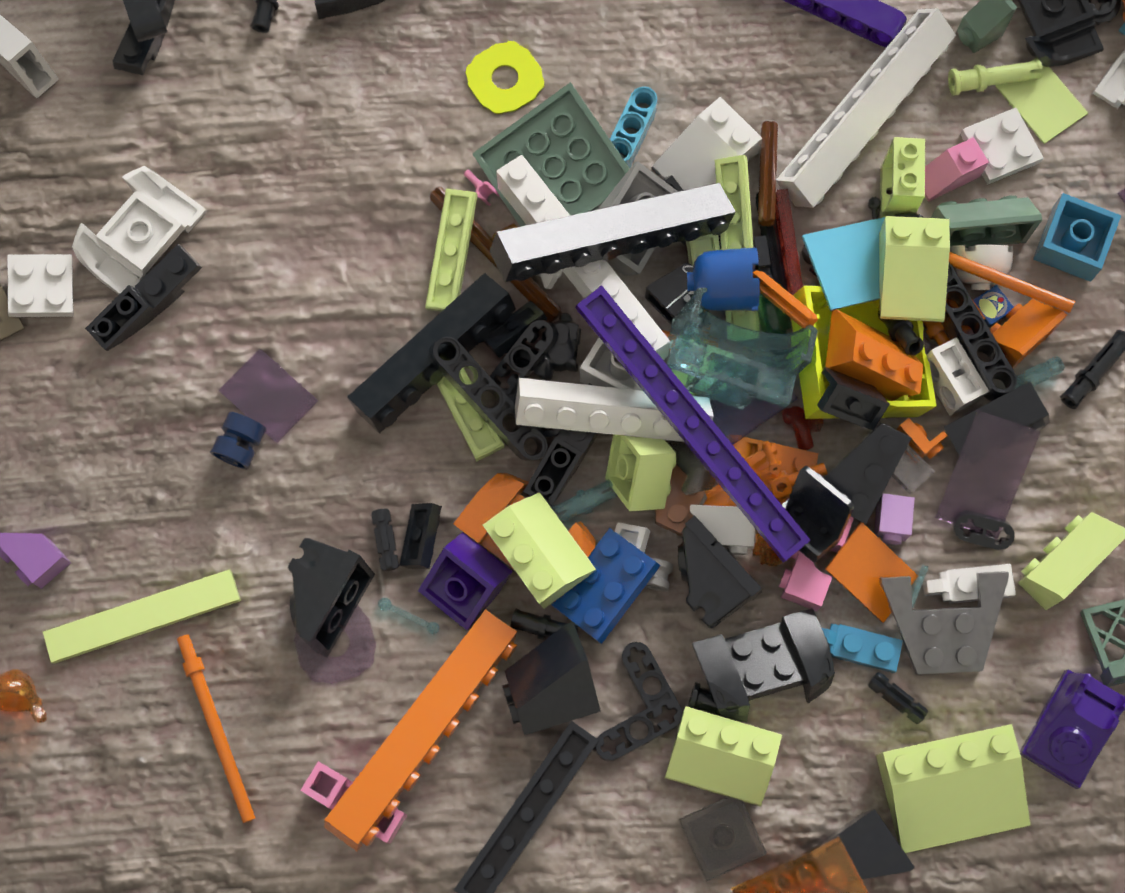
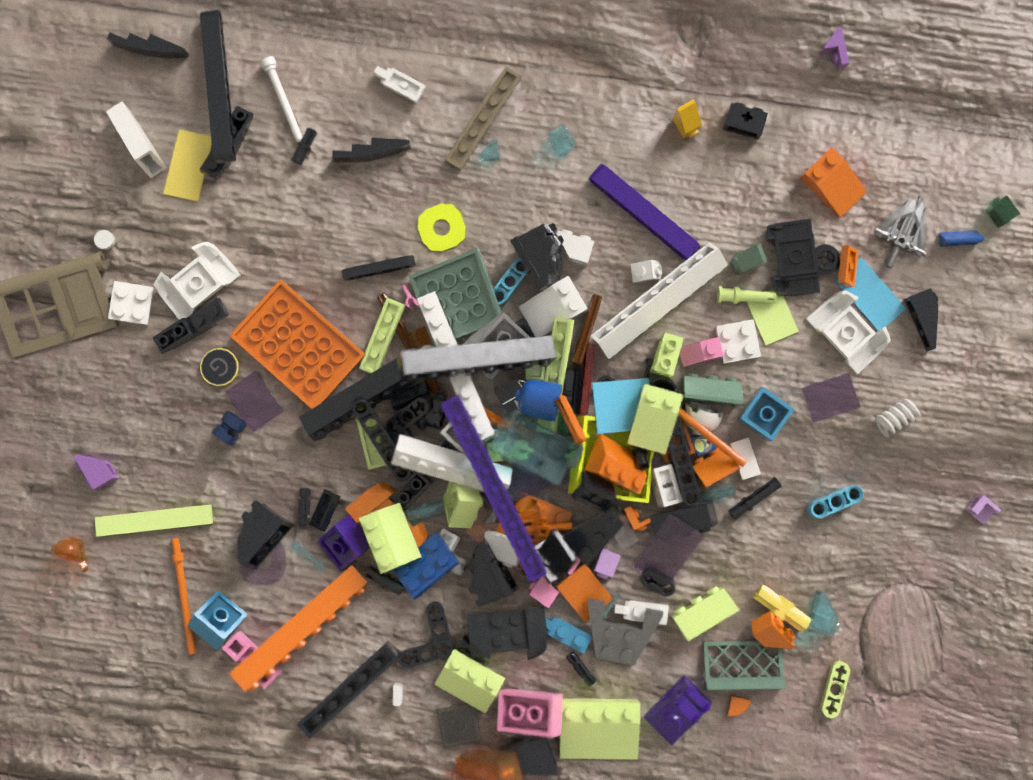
camera: 15 degrees right, 10 degrees up
black slope [502,622,601,735] -> none
clear red arm [782,405,814,450] -> none
none -> light yellow window [163,129,212,202]
none -> dark azure slope [188,591,248,651]
none -> black tile [200,348,239,386]
none -> orange plate [229,279,365,409]
none -> black beam [342,255,416,281]
none -> white tile [393,683,403,706]
none -> bright pink brick [497,688,563,737]
none -> black piece [510,223,564,291]
none -> white slope [556,229,594,266]
none -> white bracket [631,260,662,283]
none -> white tile [730,438,761,480]

